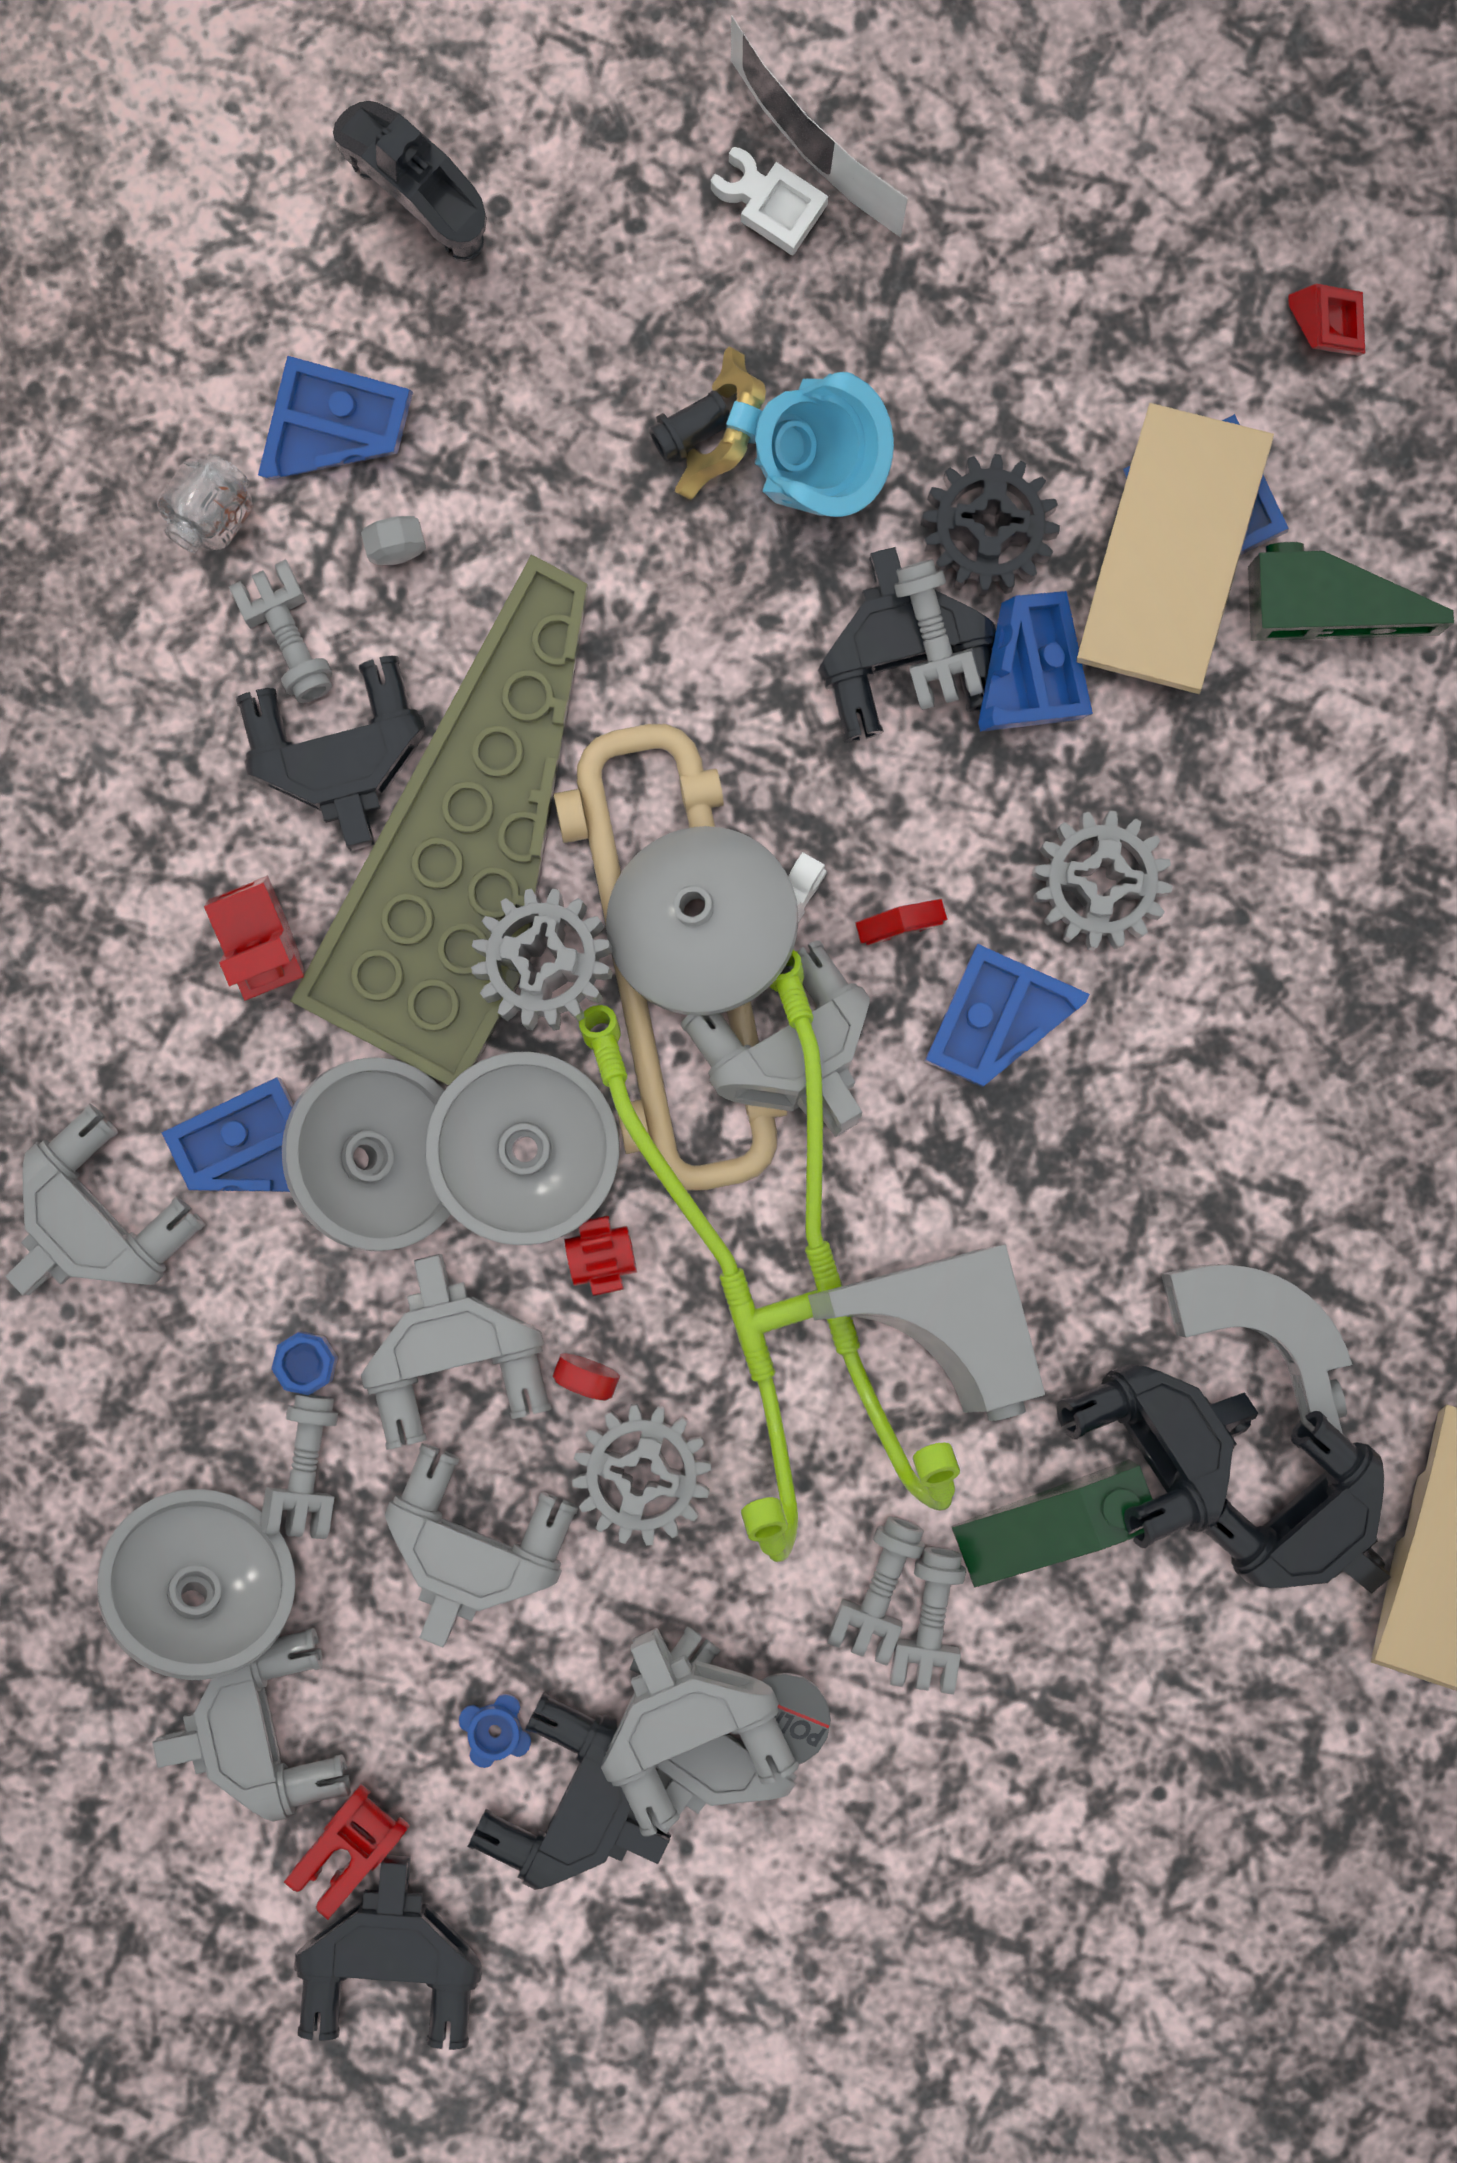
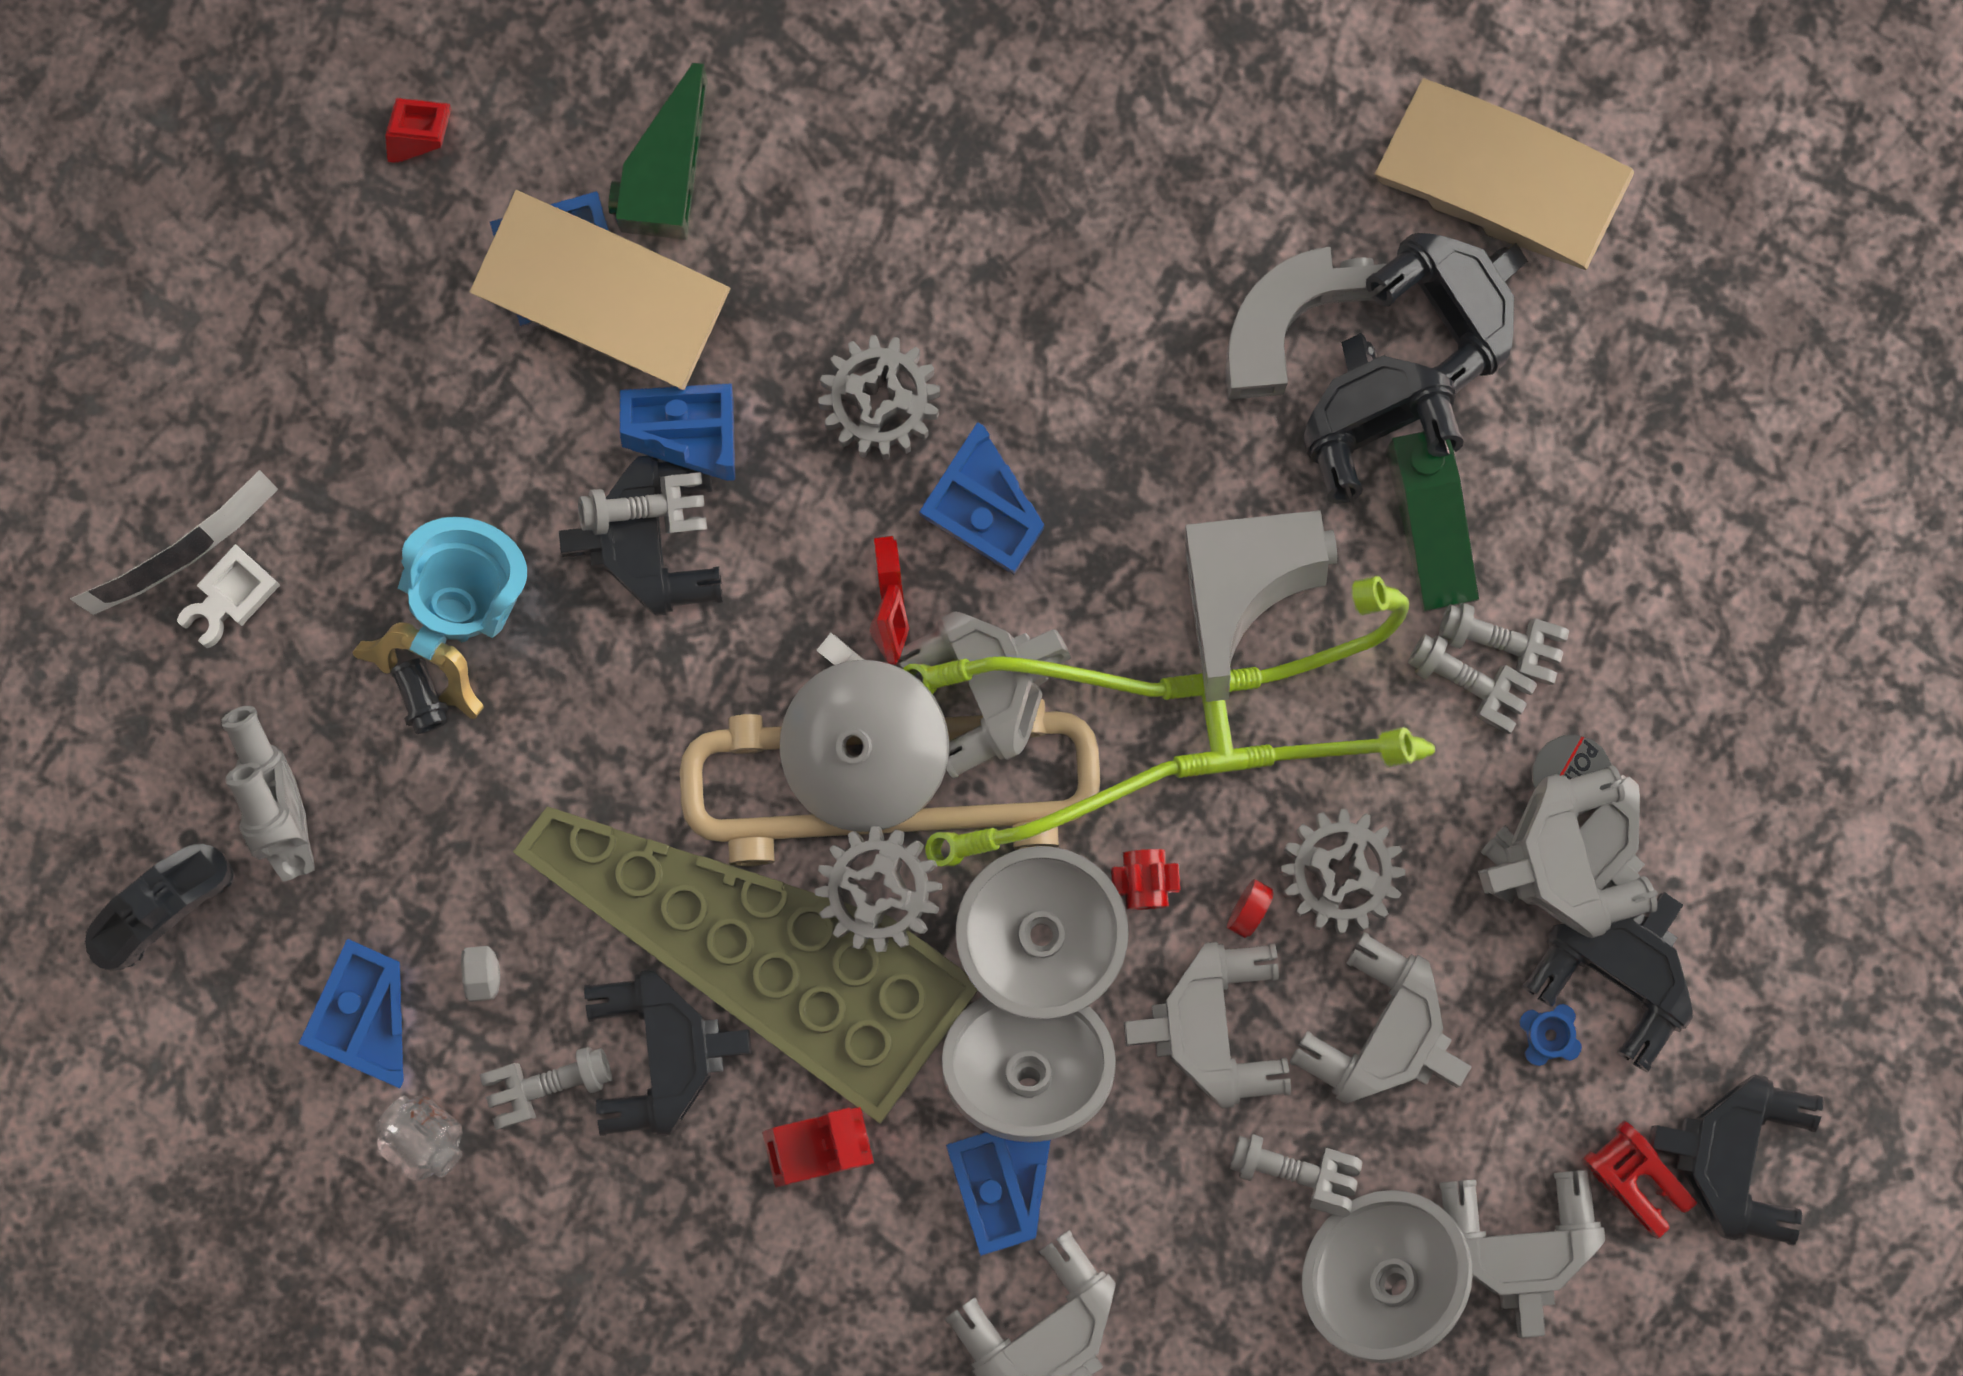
camera: 80 degrees left, 5 degrees down
blue tile [271,1331,338,1396] -> none
black gear [921,454,1060,596] -> none
none -> light grey connector [222,706,315,882]
none -> red slope [869,585,910,665]

